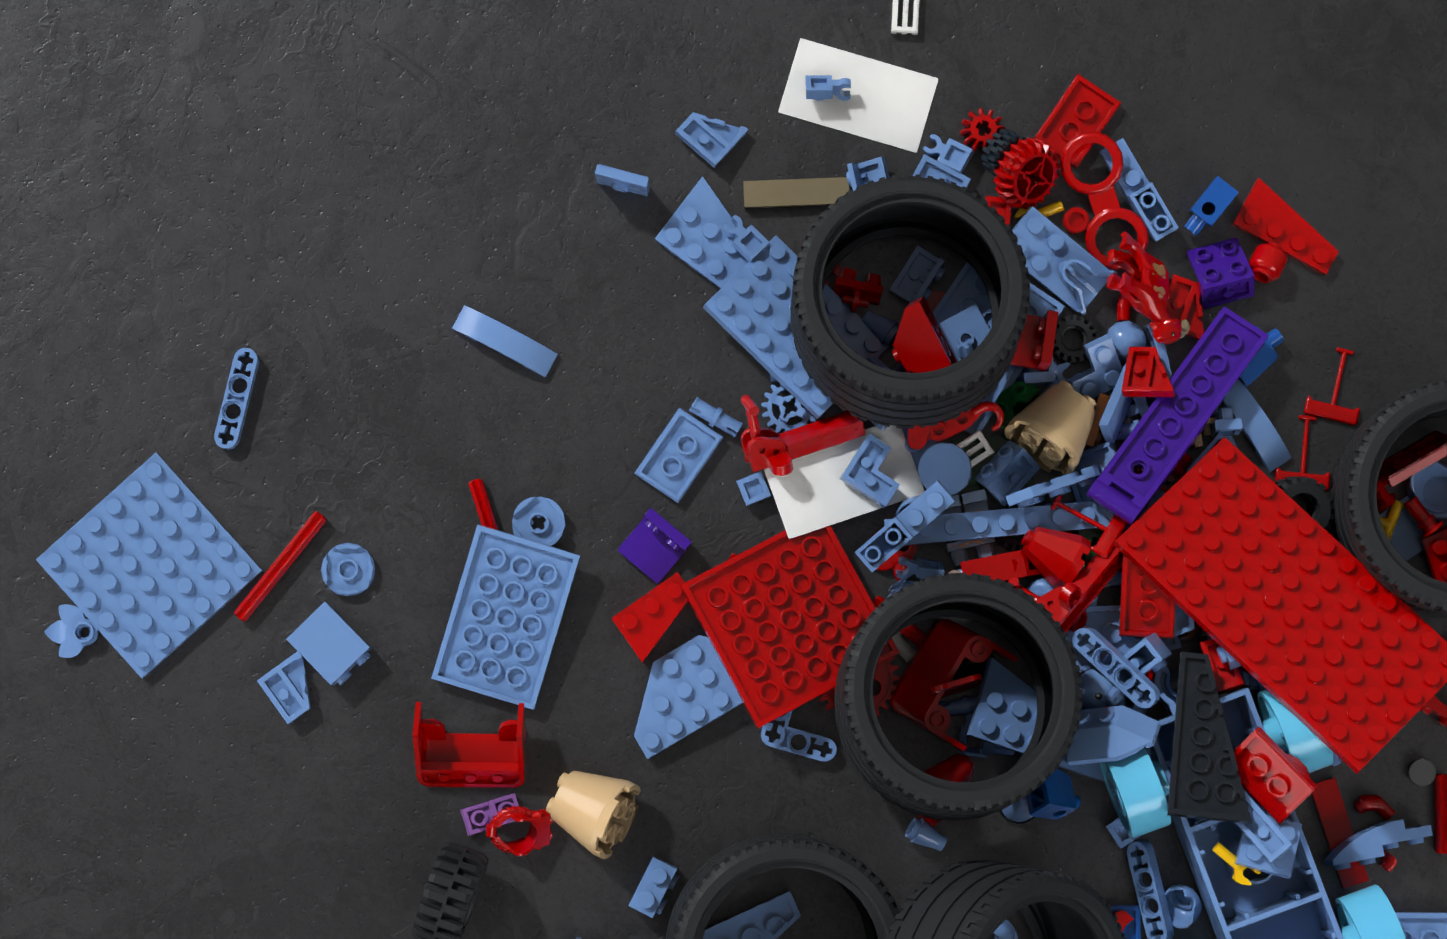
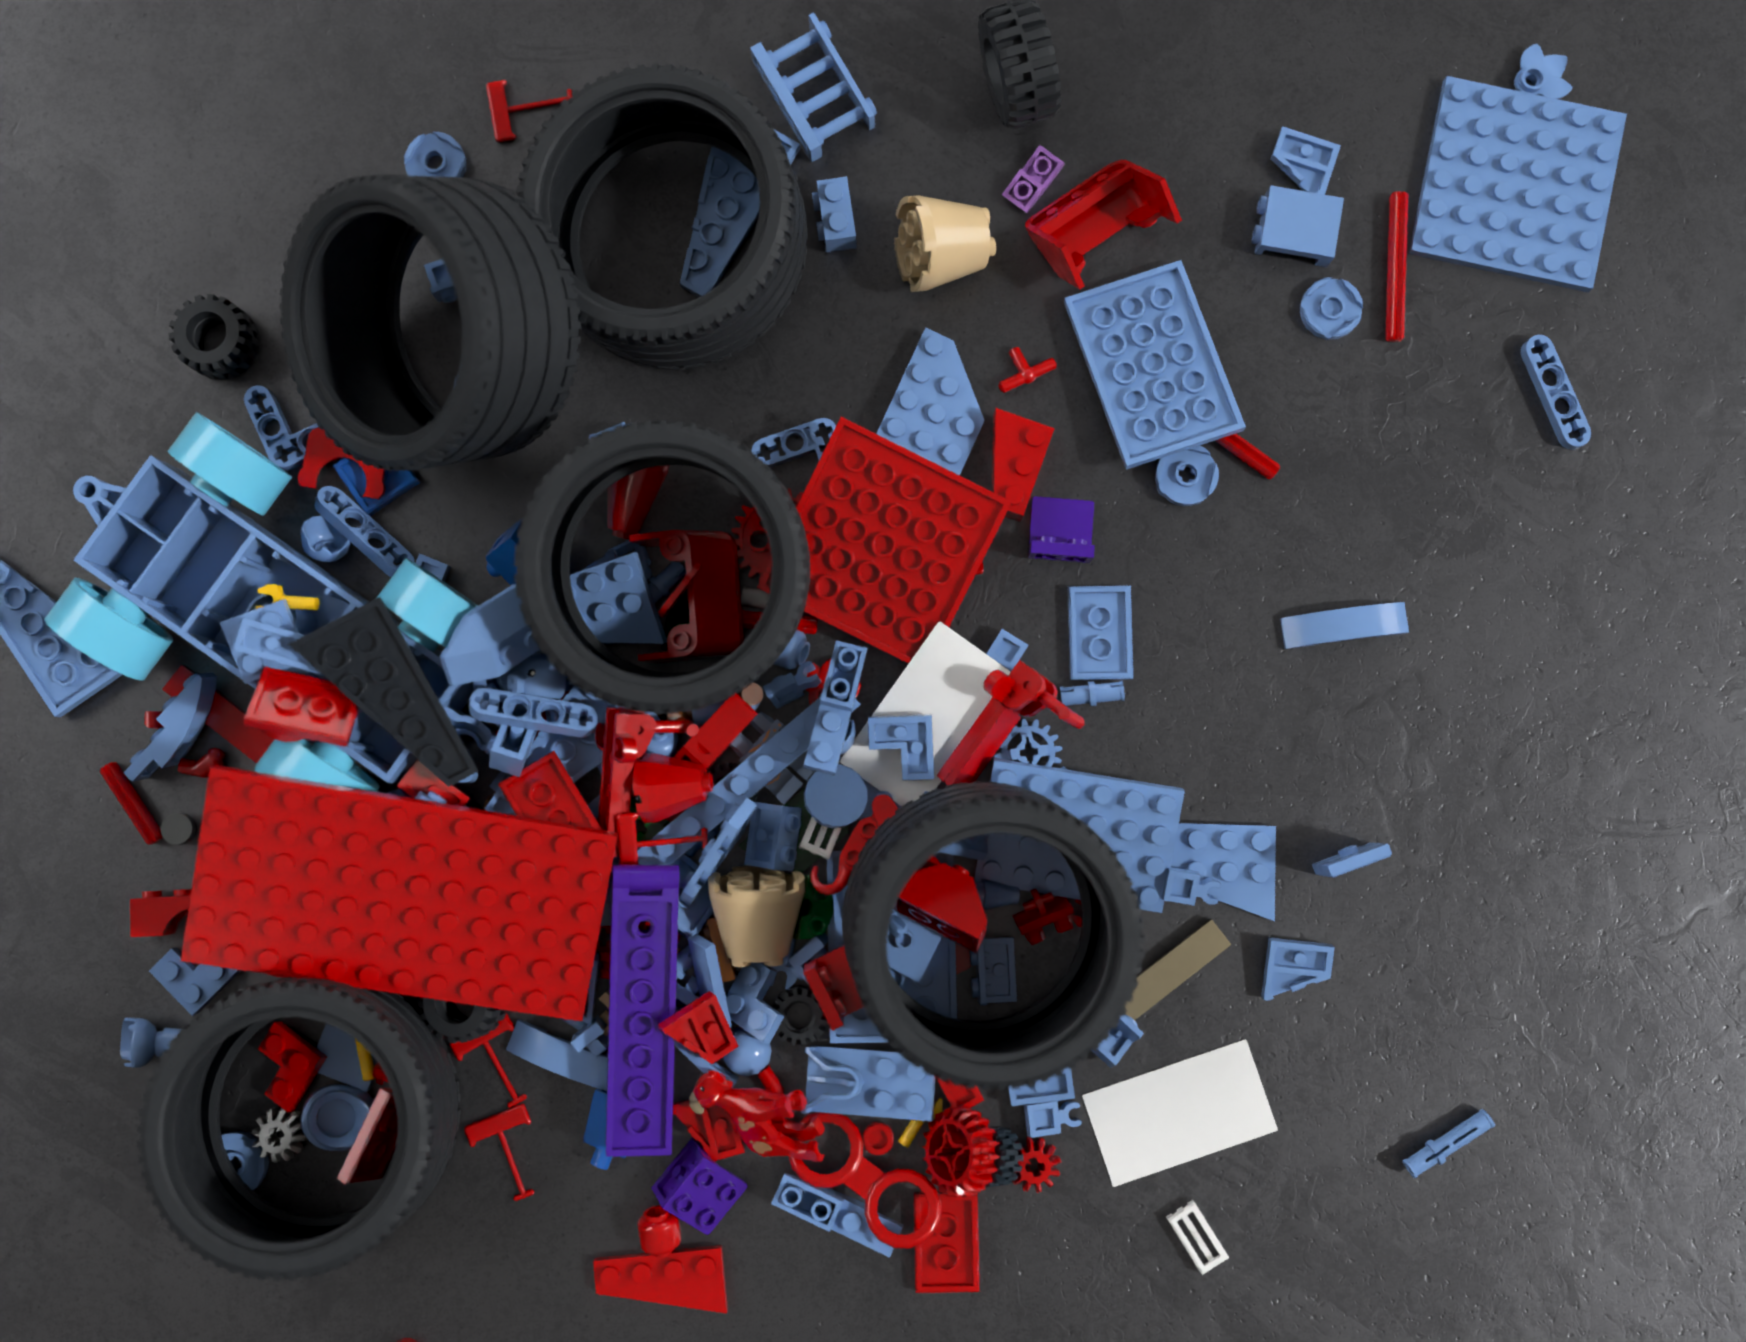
camera: 150 degrees right, 0 degrees up
red piece [486,806,553,856] -> none
medium blue plate [805,75,851,101] -> none
blue torso [1184,176,1239,236] -> none
red pin [1403,496,1443,539] -> none
none -> red piece [998,347,1057,393]

